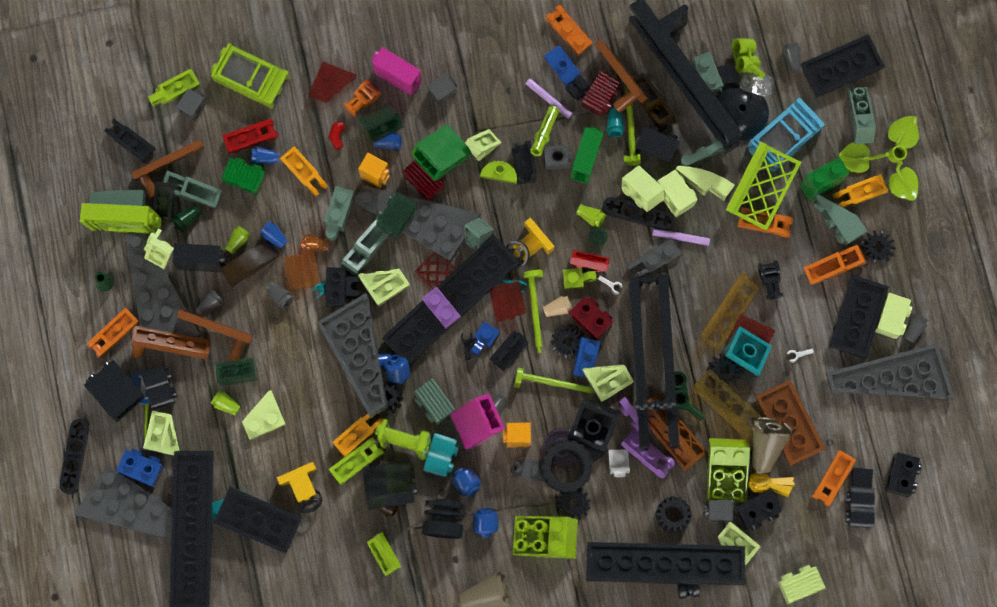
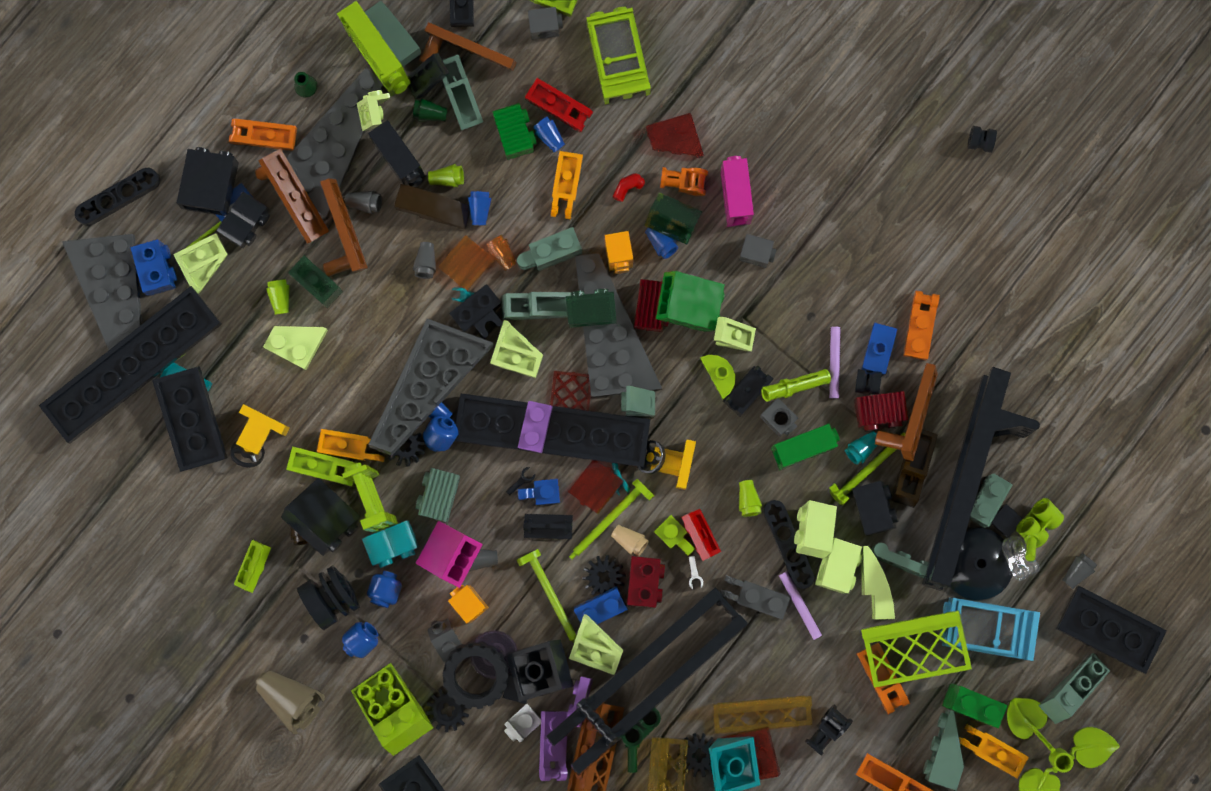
camera: 55 degrees right, 5 degrees up
clear green plate [588,227,607,246] -> none

